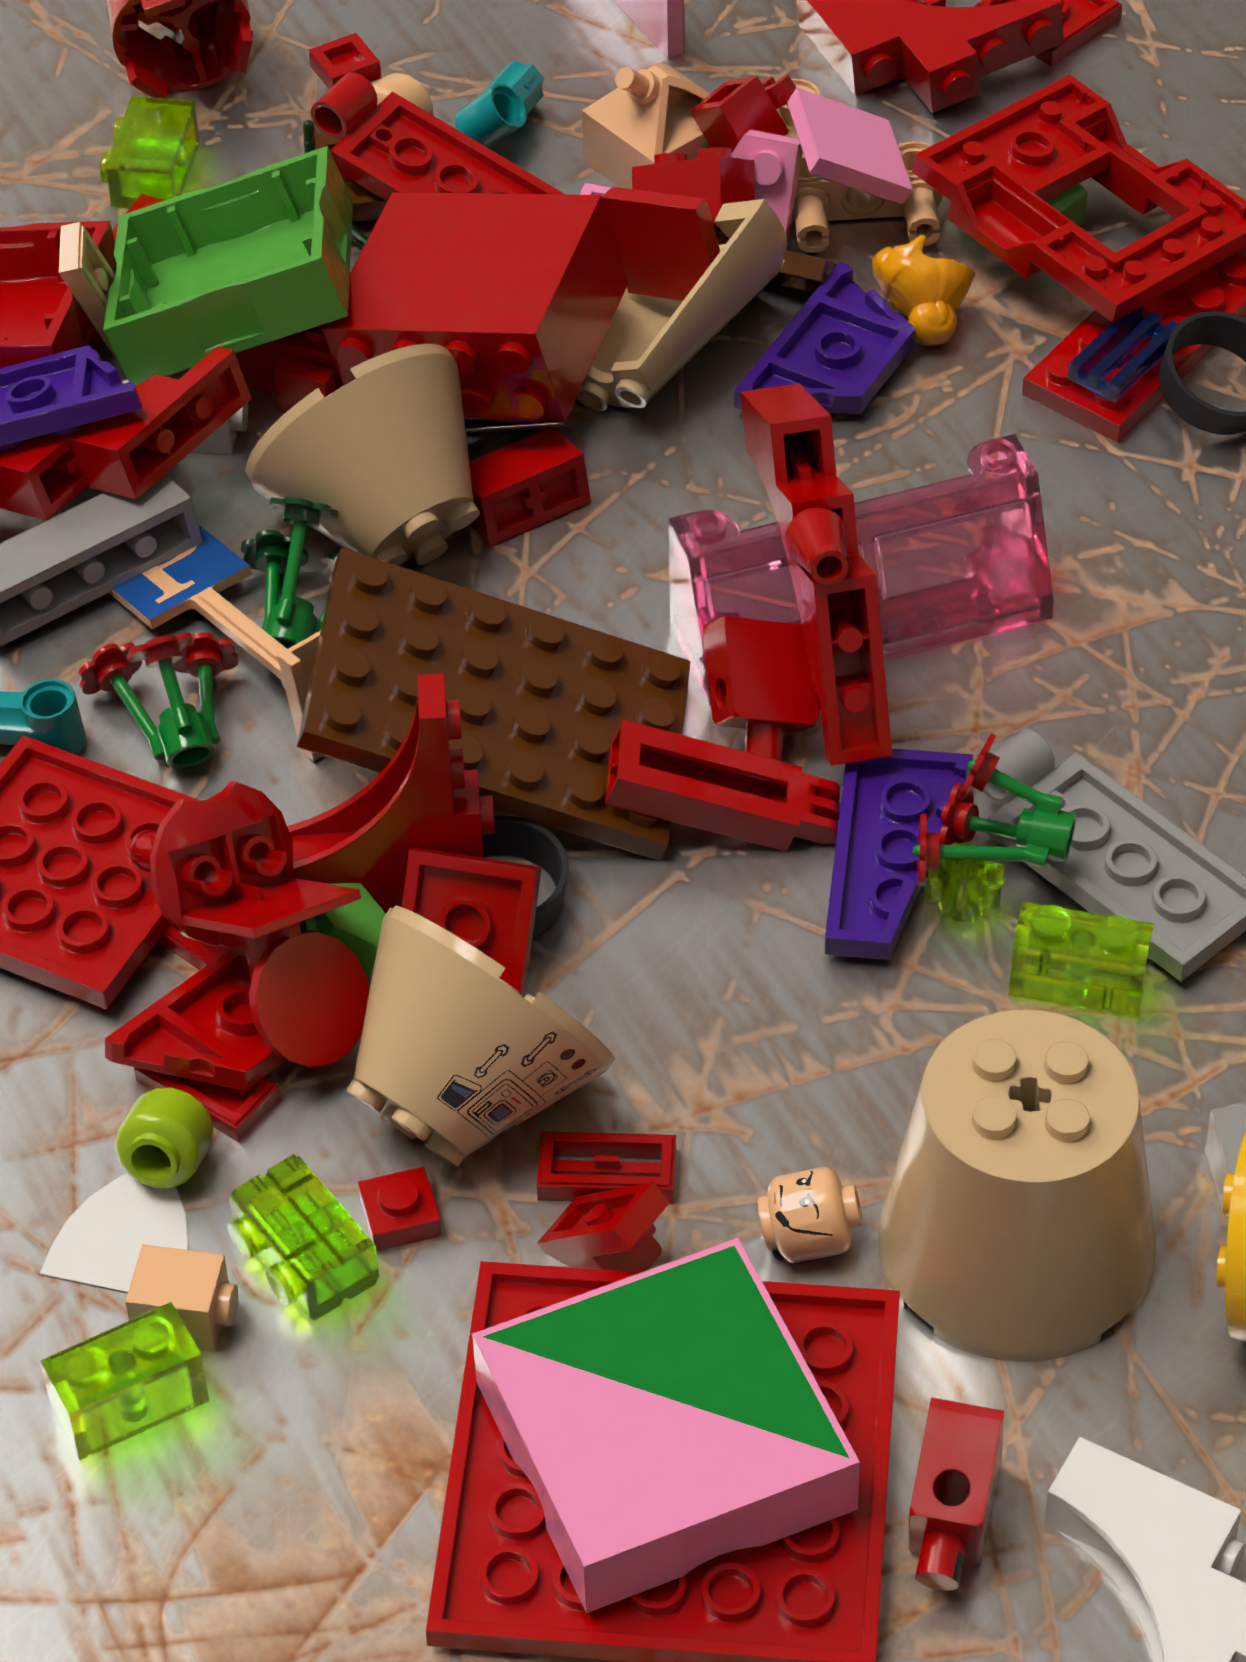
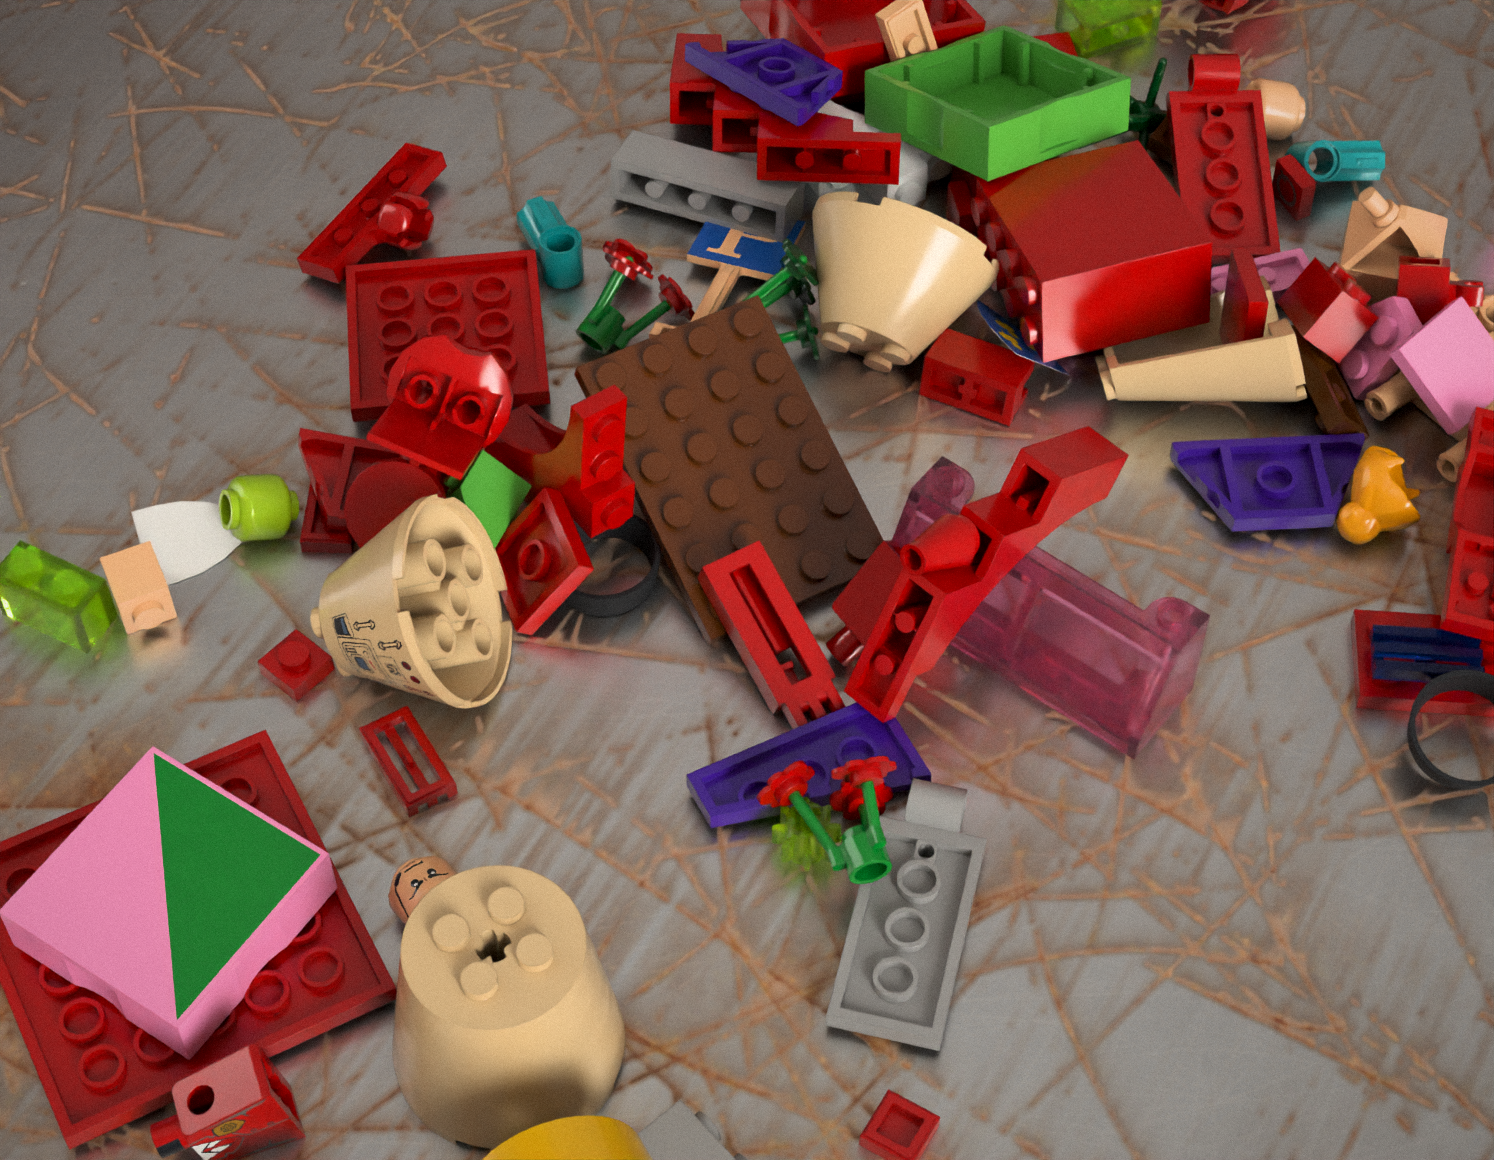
camera: 55 degrees right, 5 degrees up
clear neon green brick [228,1154,379,1321] -> none
red tile [309,33,381,89] -> none
red slope [537,1182,670,1272] -> none
clear neon green brick [1008,902,1154,1017] -> none
none -> red tile [1272,154,1317,221]

